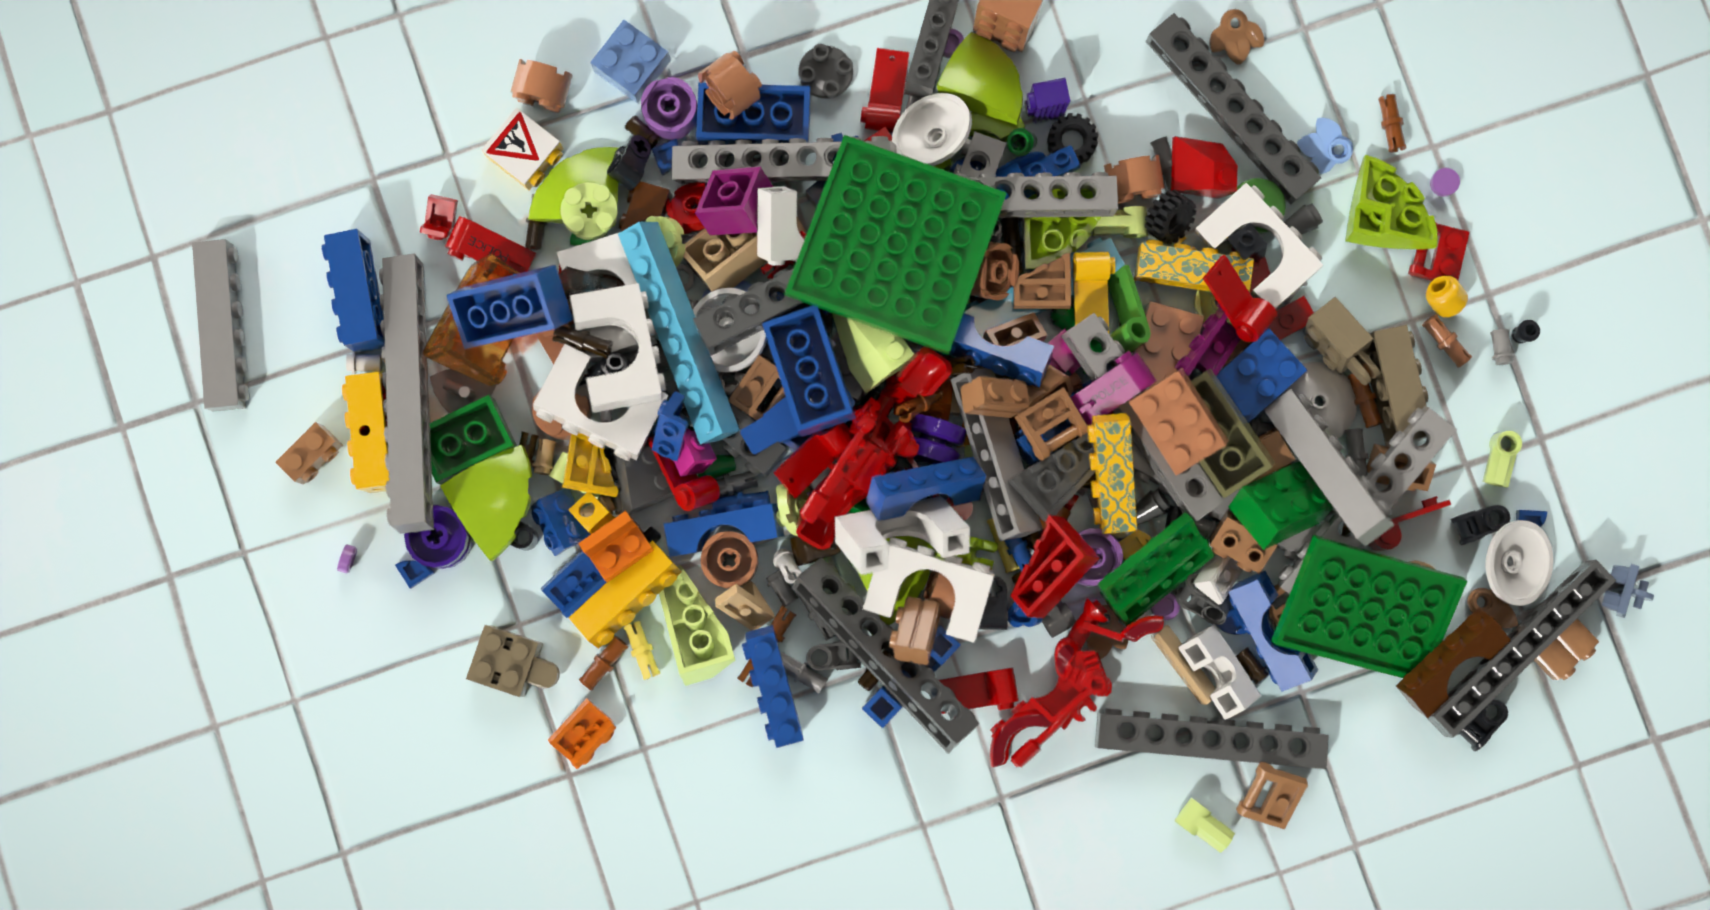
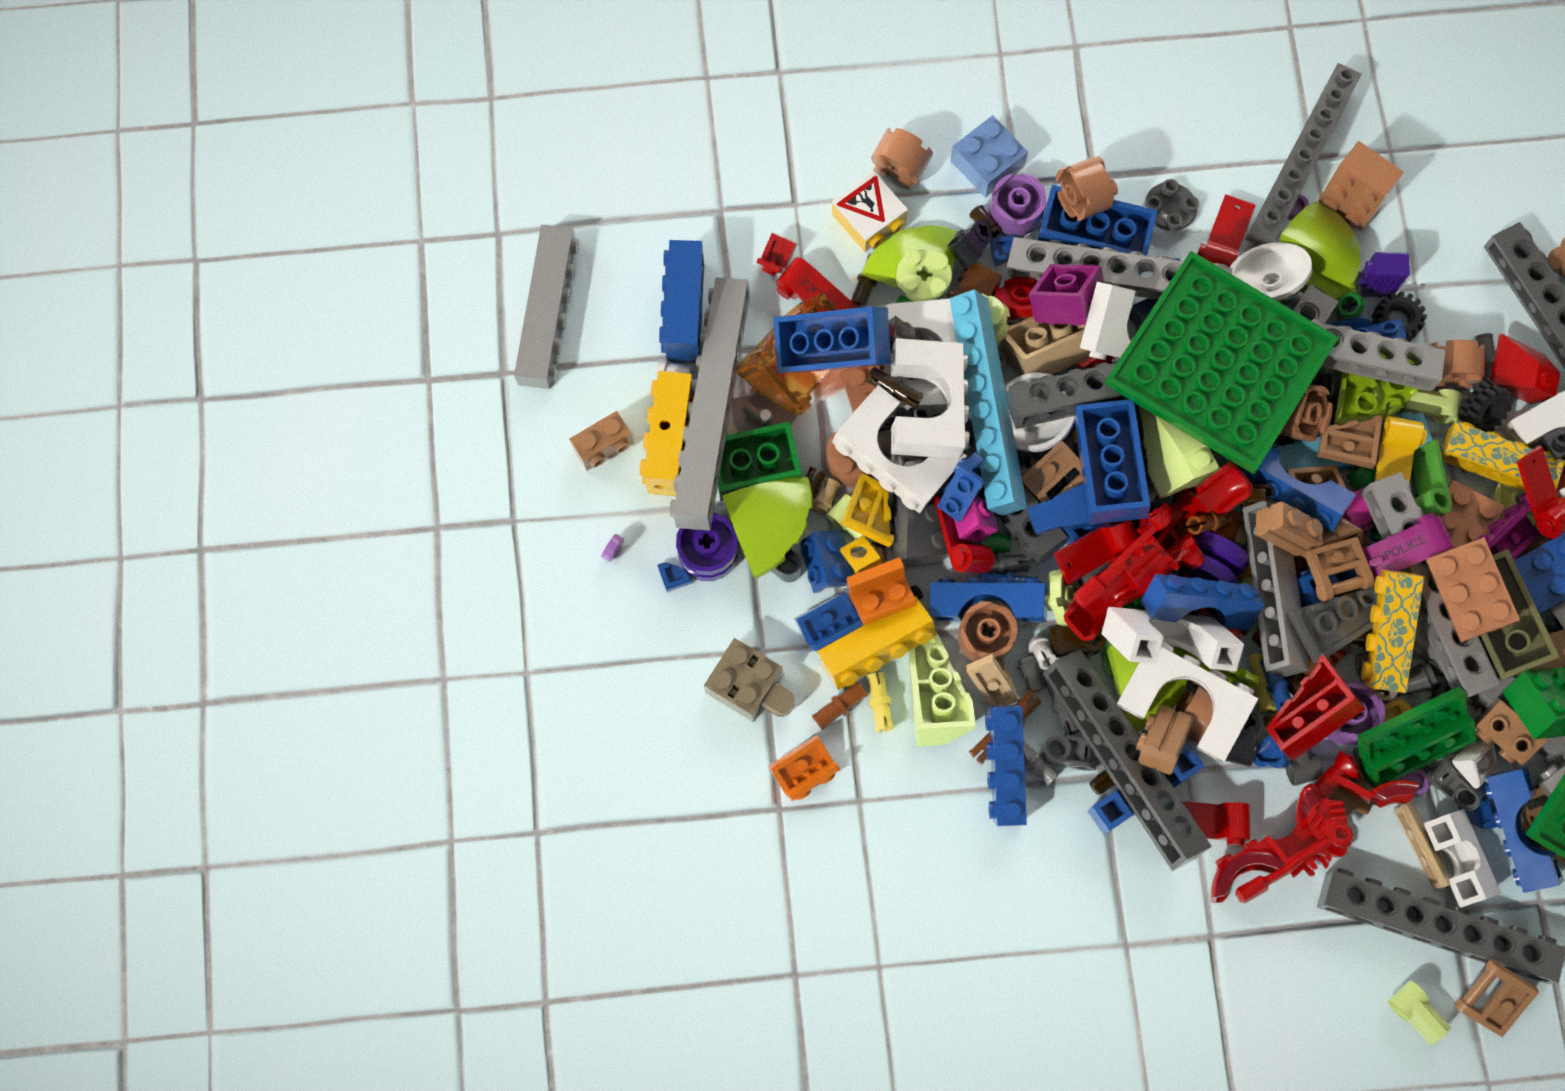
camera: 15 degrees right, 10 degrees down
dark brown pin [1236,647,1269,684] -> none

